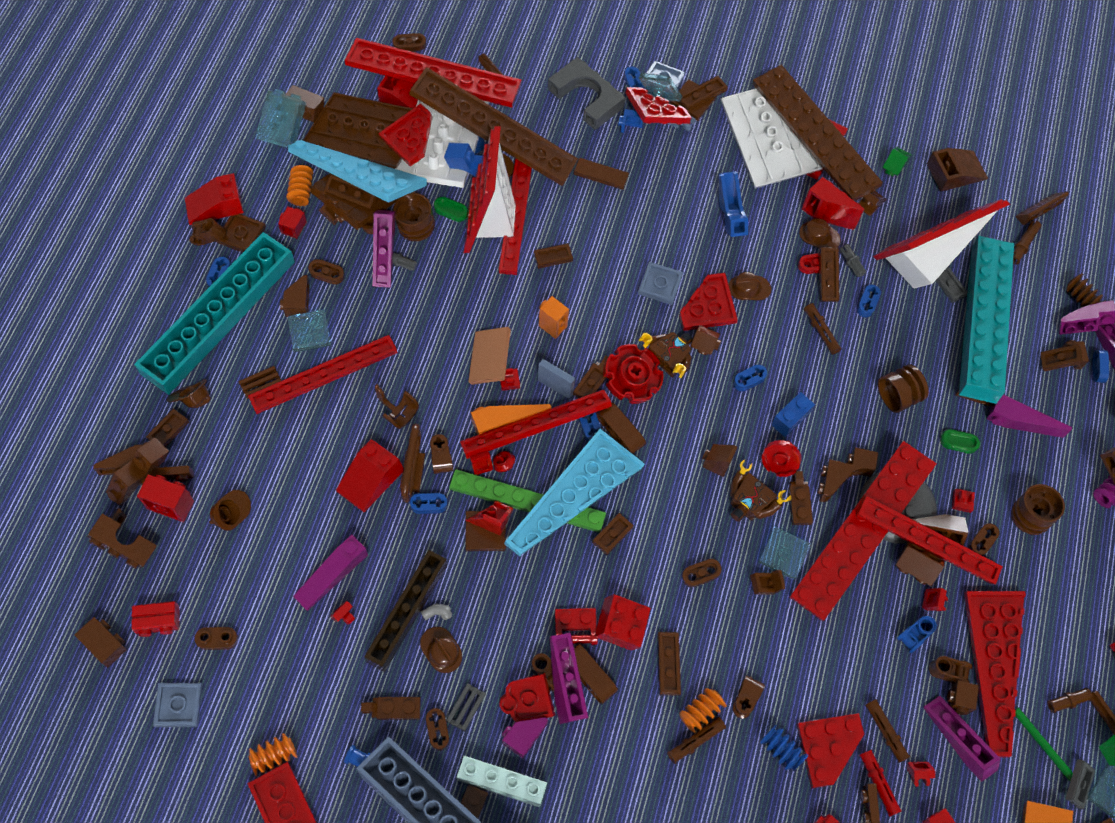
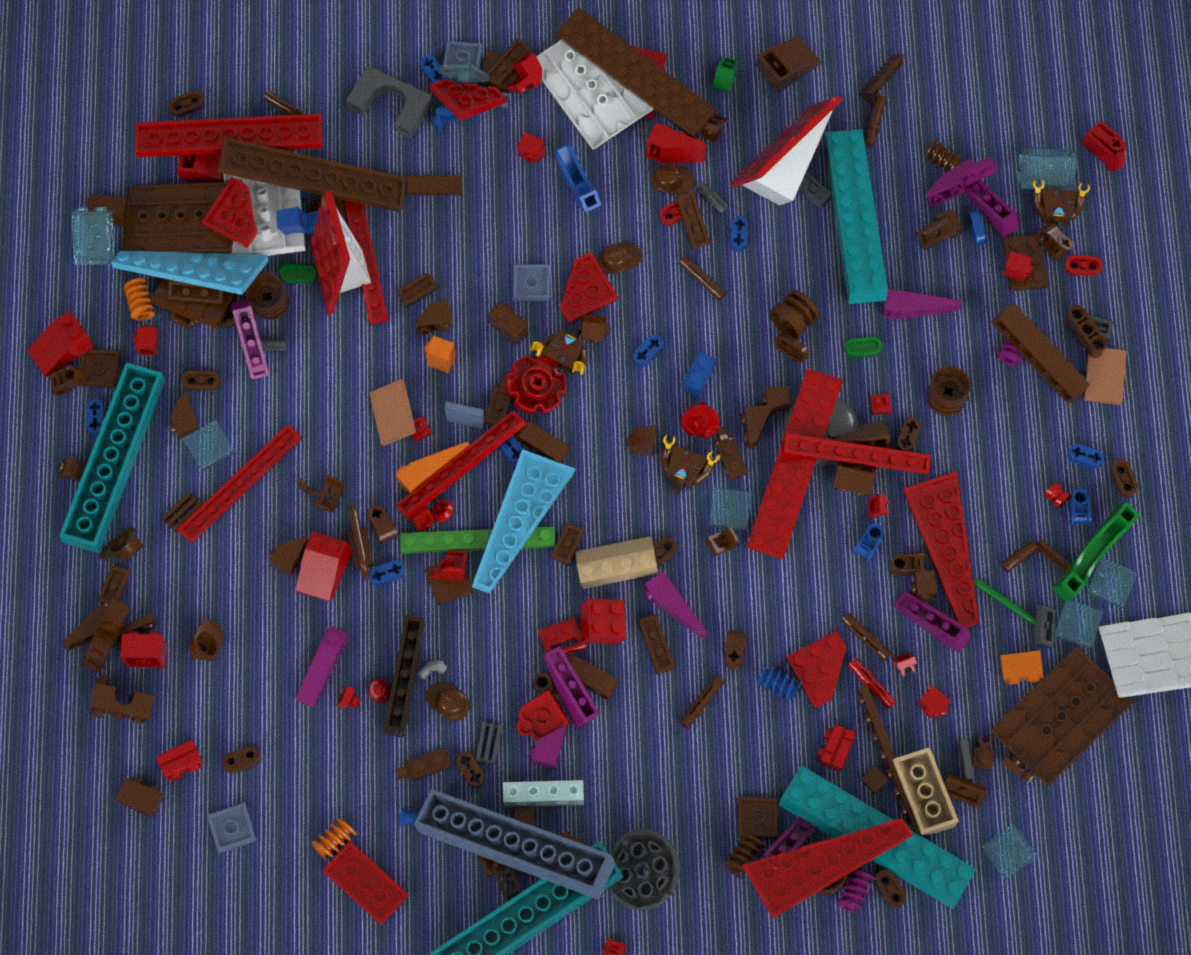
camera: 15 degrees left, 5 degrees up
orange piece [679,688,727,733] -> none
none -> reddish brown bracket [57,456,87,482]
none -> reddish brown slope [268,537,308,577]
none -> red hat [369,679,391,702]
none -> reddish brown slope [415,300,454,335]
none -> reddish brown brick [488,301,528,346]
none -> red brick [507,53,542,93]
none -> red brick [517,132,547,163]
none -> tan slope [576,536,659,589]
none -> magenta slope [643,571,708,641]
none -> reddish brown plate [774,332,809,363]

